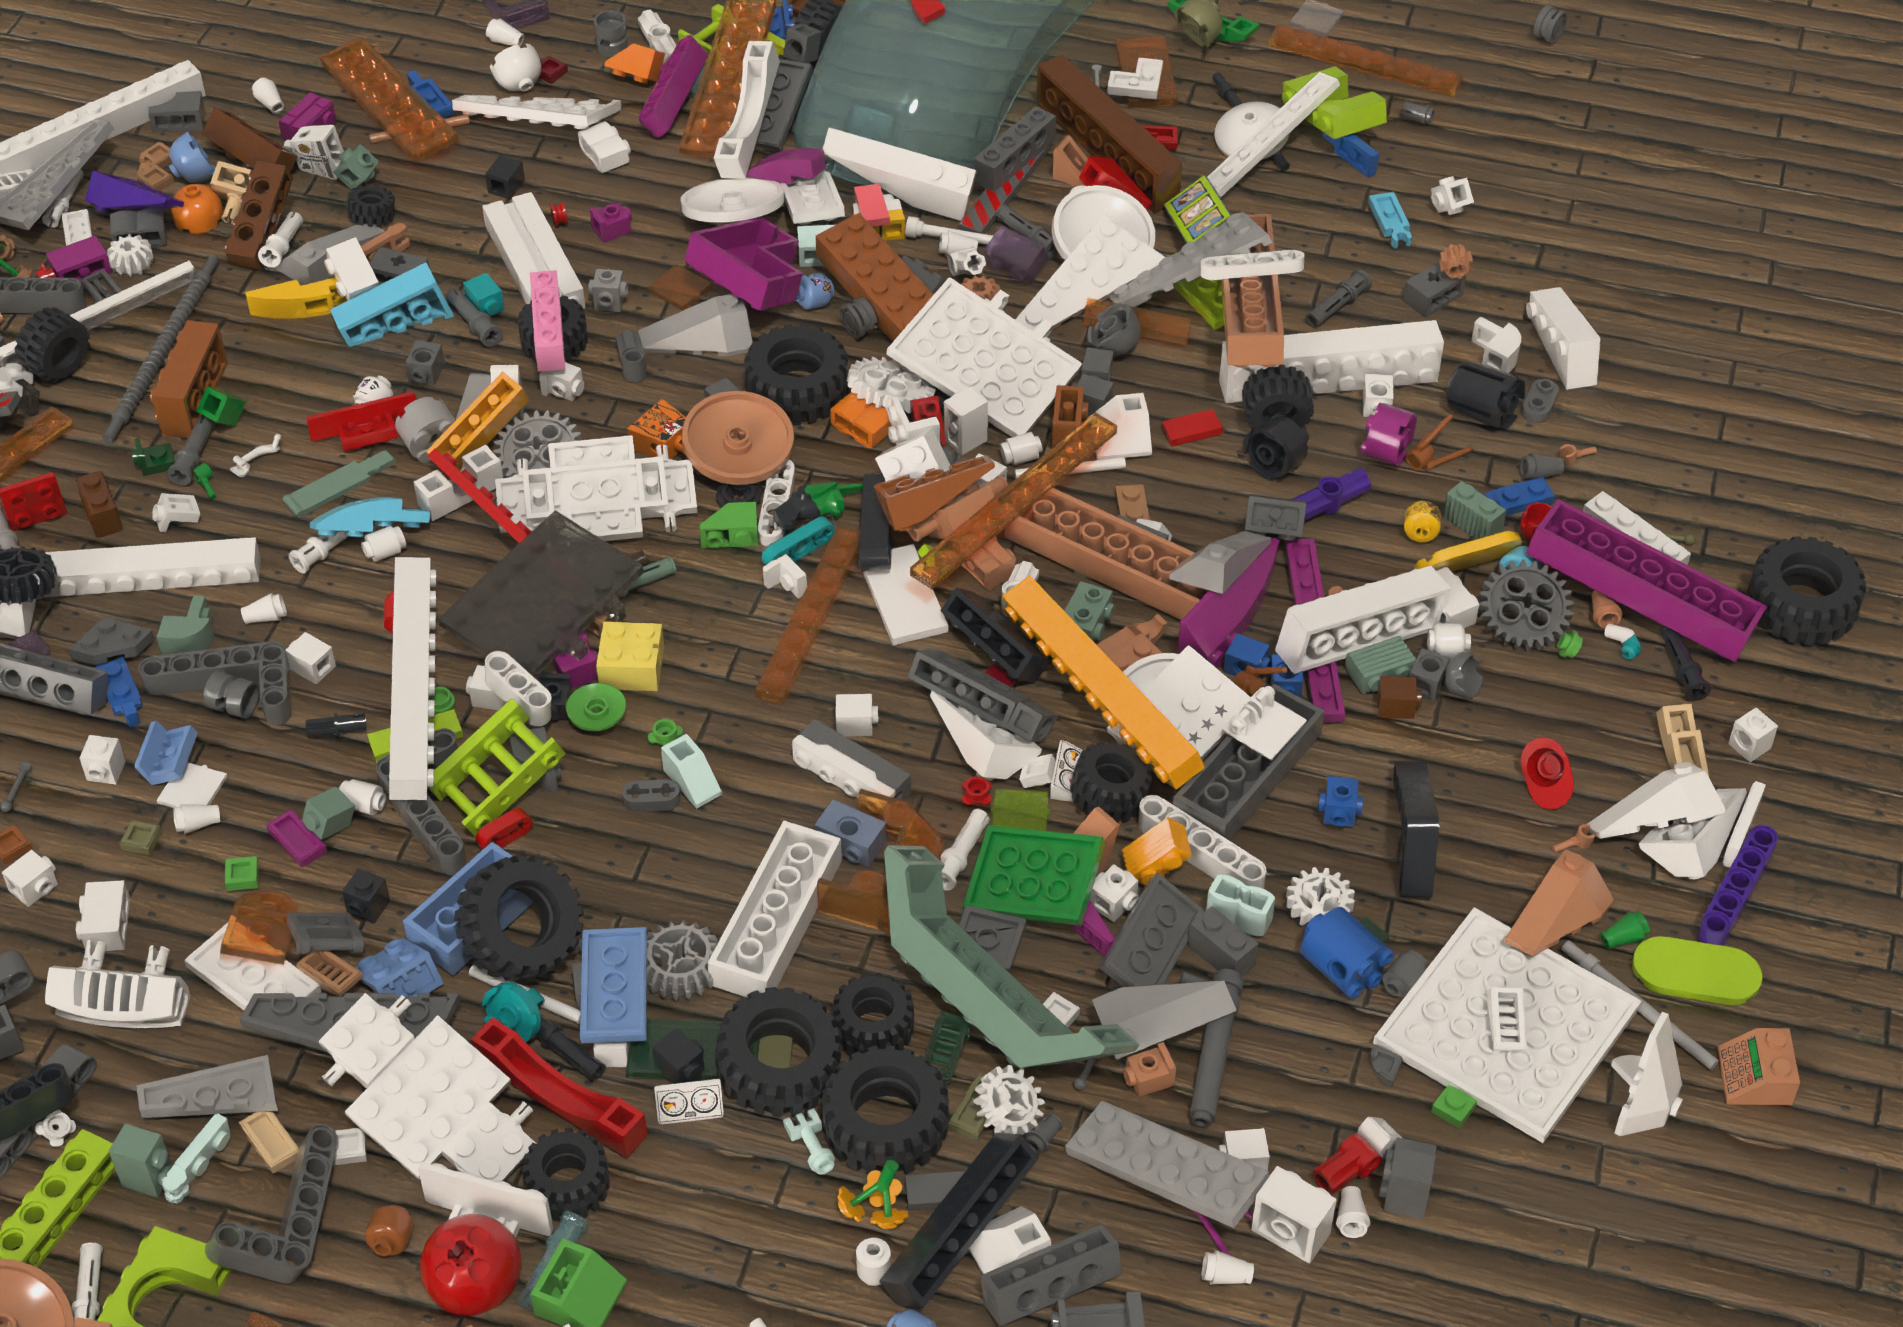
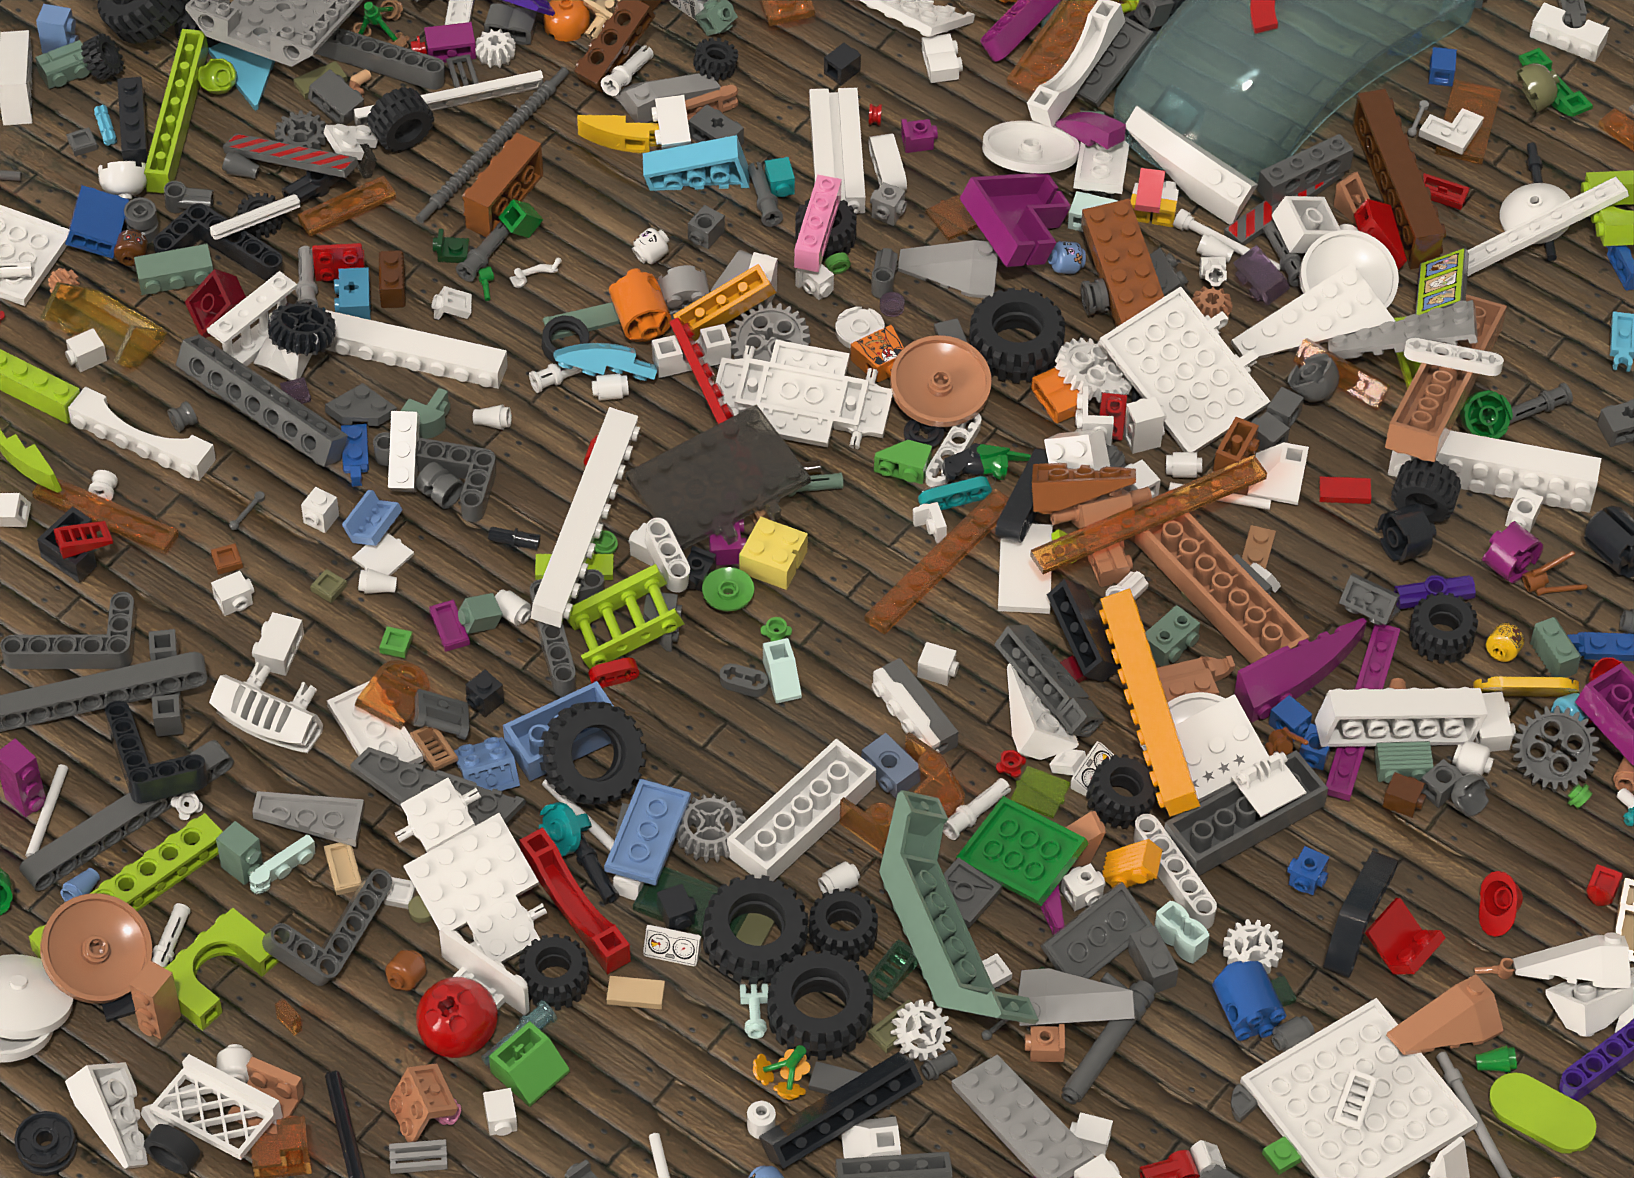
camera: 20 degrees right, 5 degrees up
white brick [285,632,336,684] -> none
red bracket [306,391,416,451] -> none
light grey wedge [1169,531,1271,594] -> none
none -> dark azure brick [334,267,371,320]
none -> white arch [388,411,420,492]
none -> olive tile [408,895,433,923]
none -> black tyre [541,315,589,364]
none -> tan tile [606,976,665,1009]
none -> orange cylinder [609,268,671,342]
none -> white brick [818,861,860,894]
none -> bright green tile [825,253,851,274]
none -> white tile [835,307,884,348]
none -> white beam [868,133,907,191]
none -> tile [880,292,905,317]
none -> white brick [1272,196,1341,253]
none -> red bracket [1365,898,1446,974]
none -> black tyre [1409,592,1478,664]
none -> blue brick [1429,47,1457,87]
none -> green cylinder [1460,390,1513,439]
none -> red plate [1586,864,1623,906]

